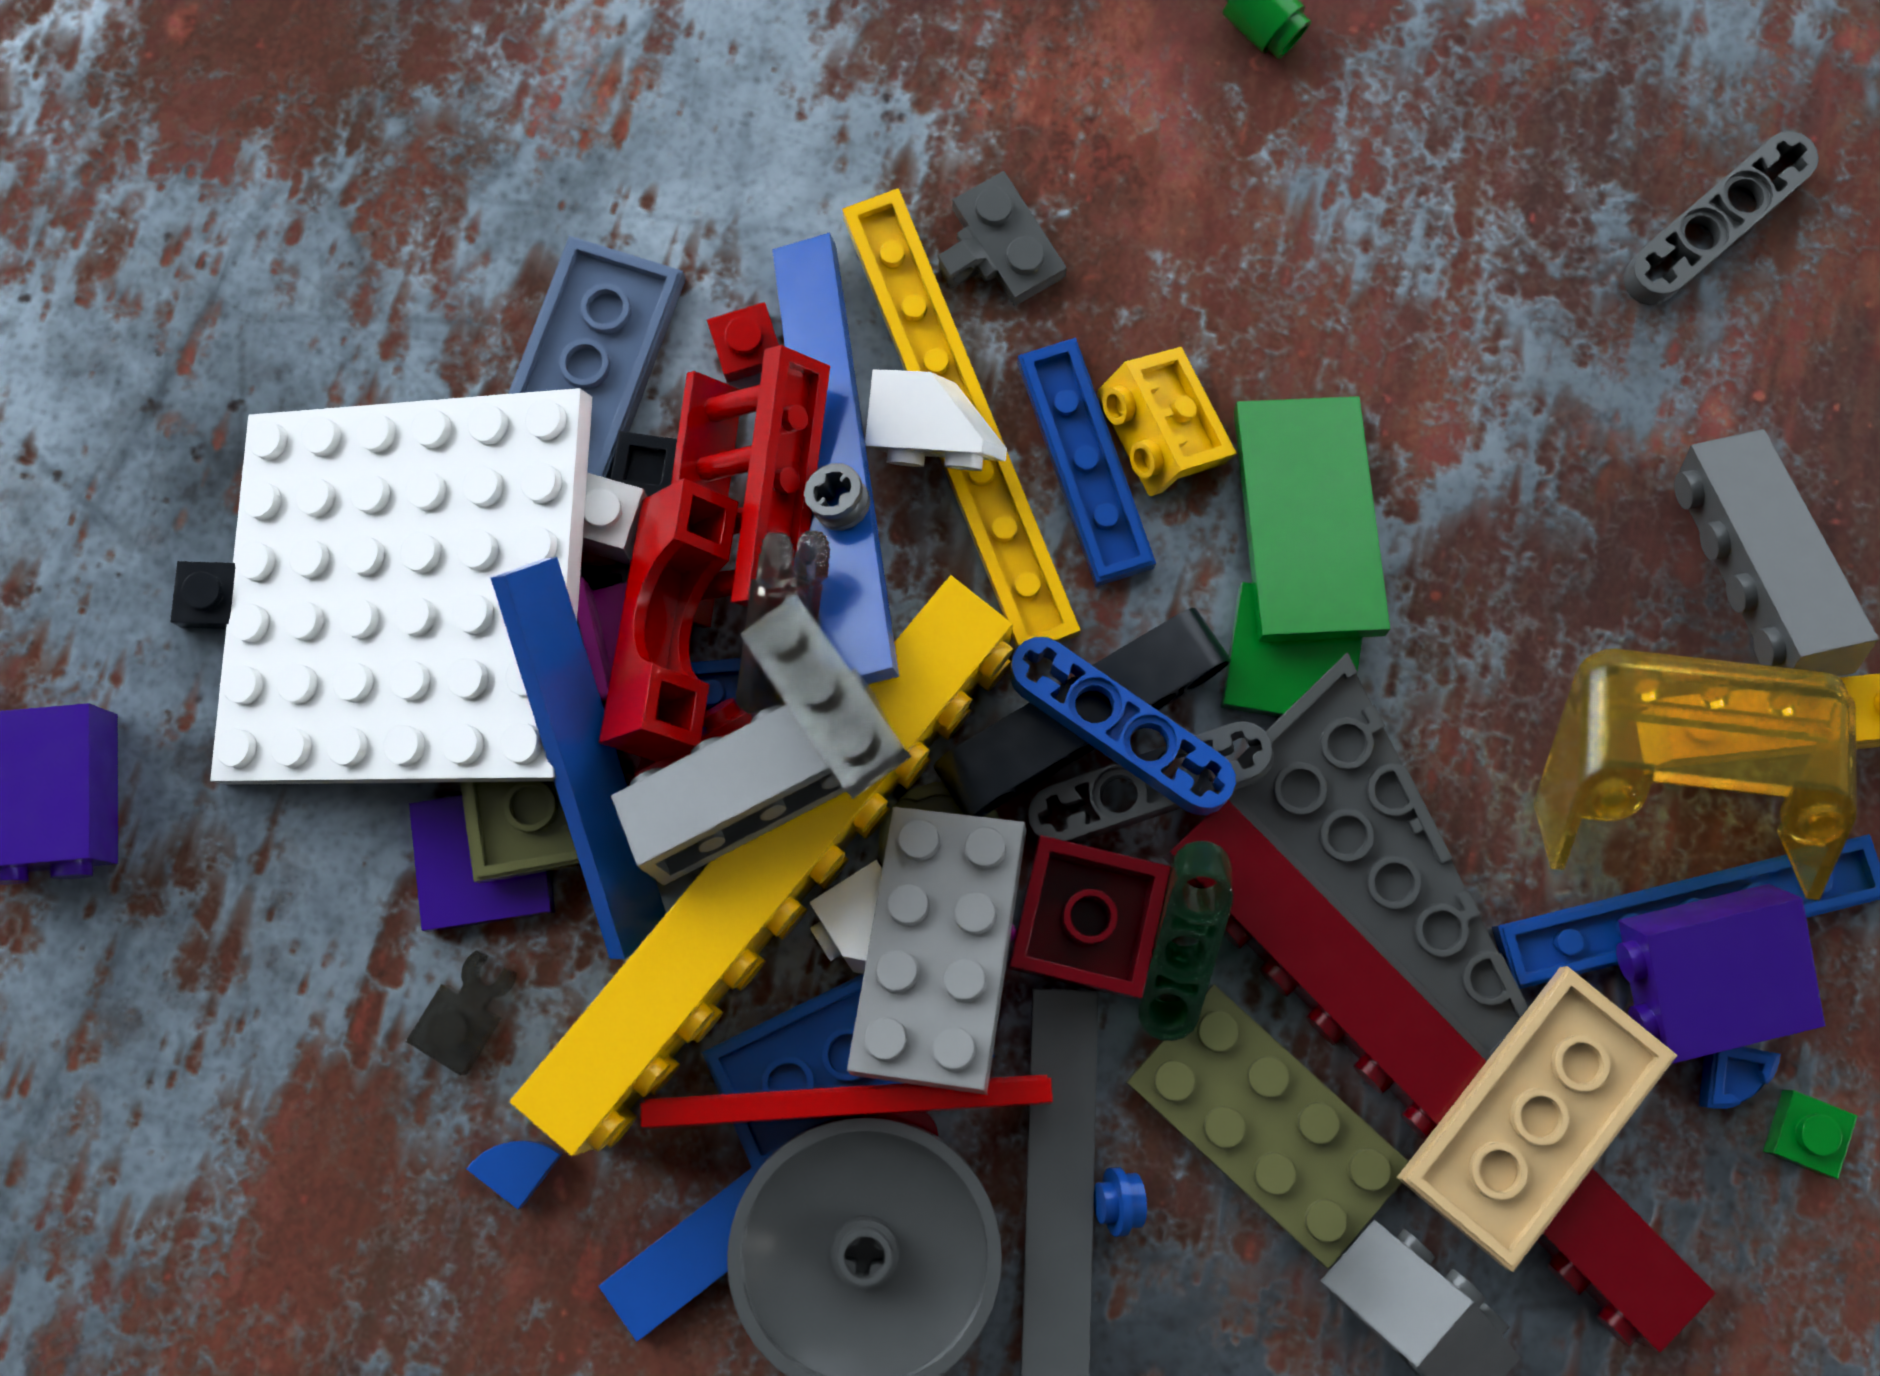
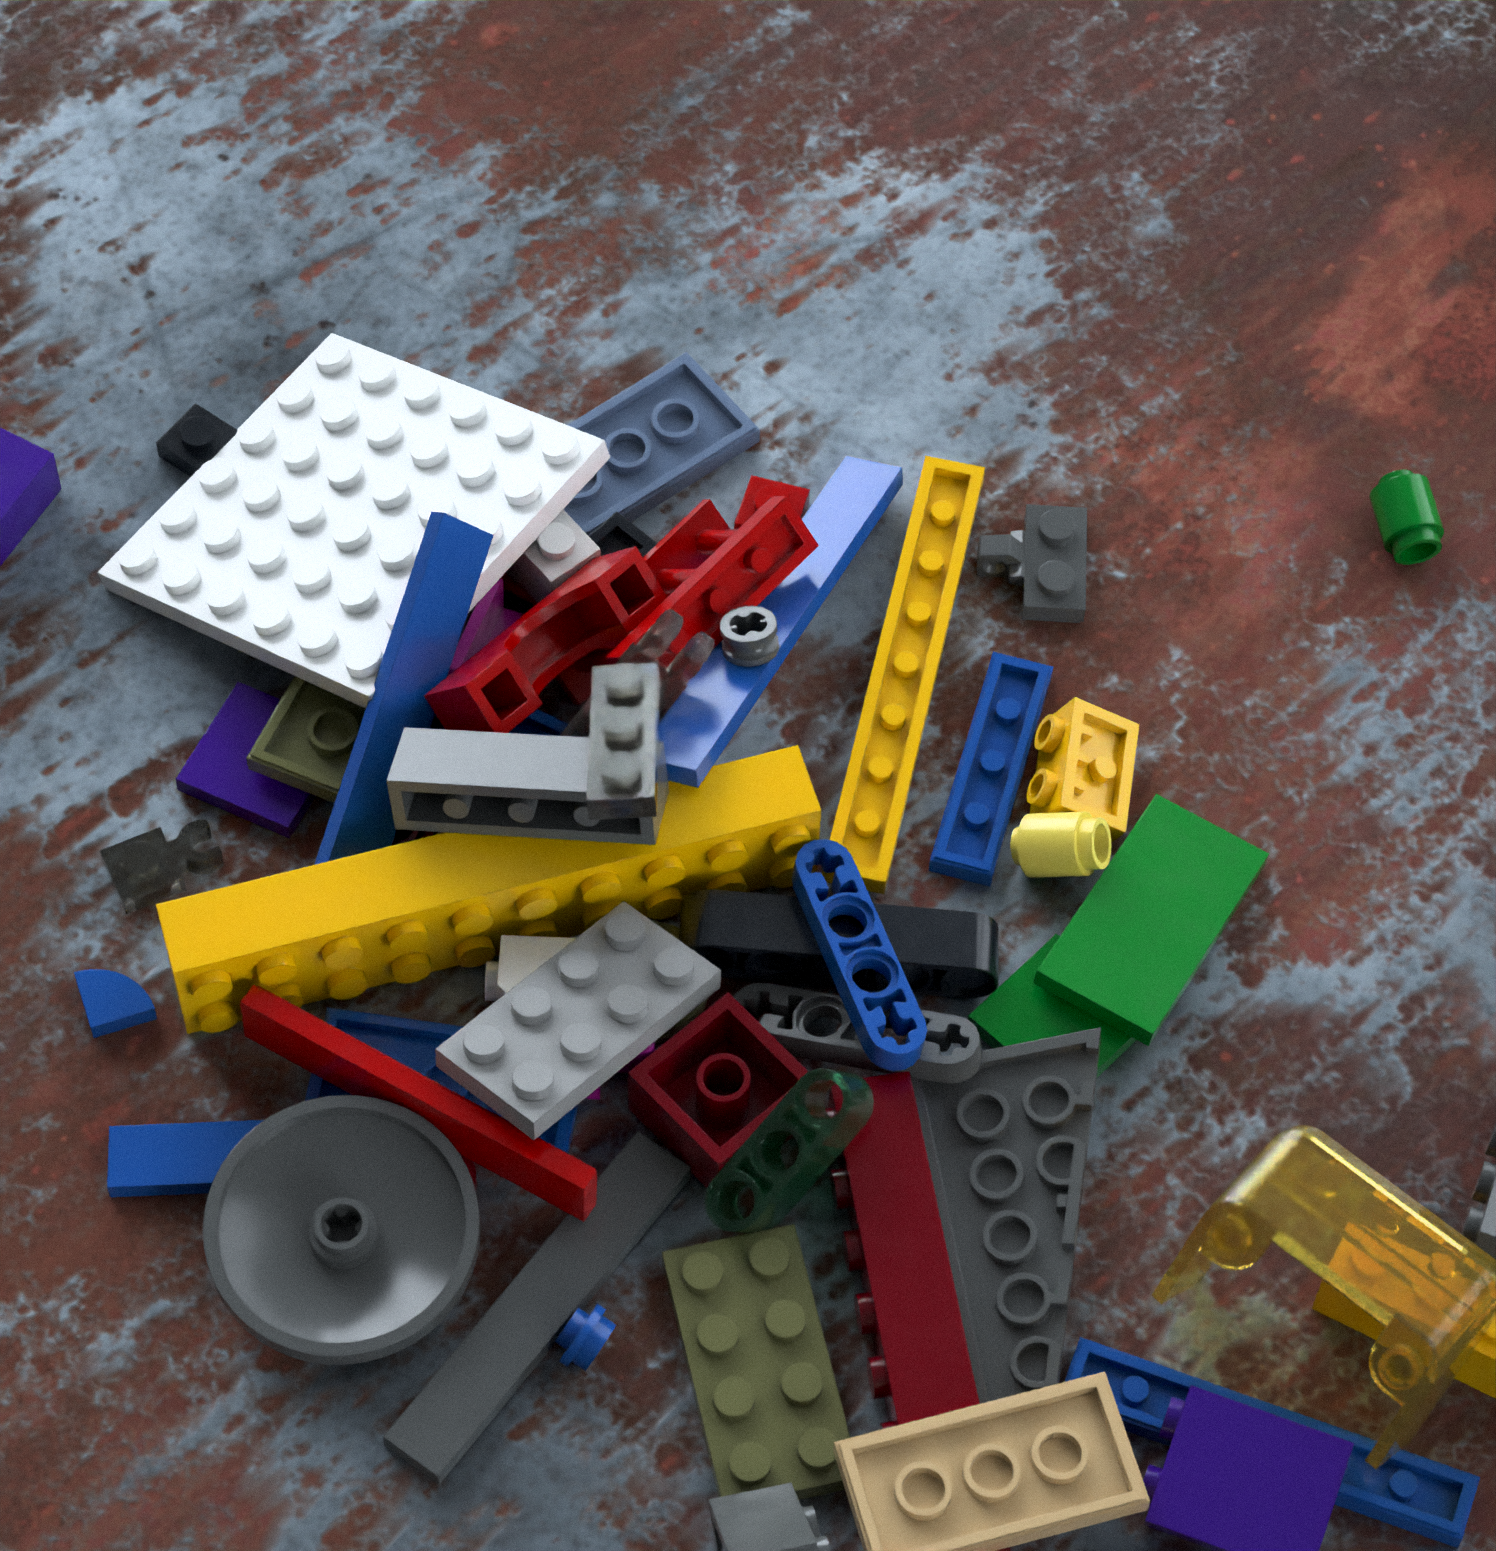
camera: 30 degrees right, 20 degrees down
white slope [865,369,1007,471] -> none
none -> light yellow brick [1010,812,1112,878]

